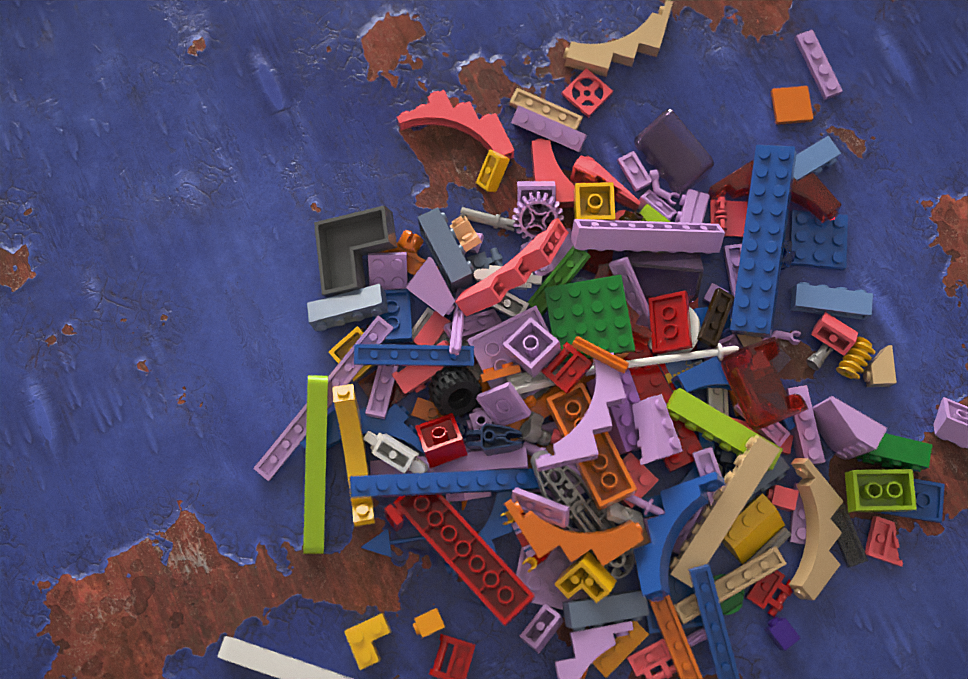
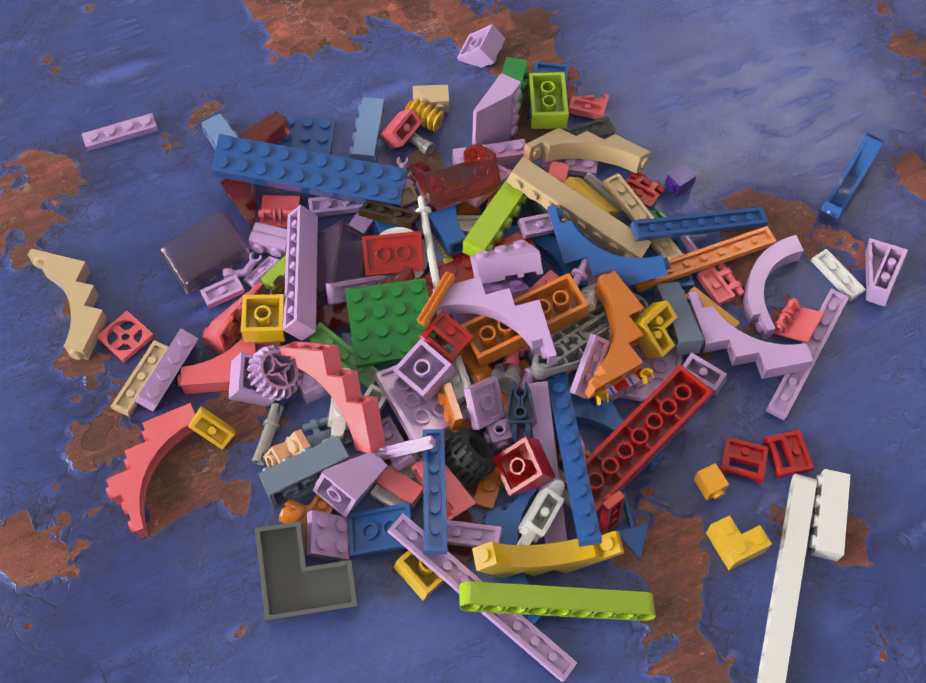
camera: 90 degrees left, 15 degrees down
brick [307,284,388,331] -> none
orange tile [771,86,814,125] -> none

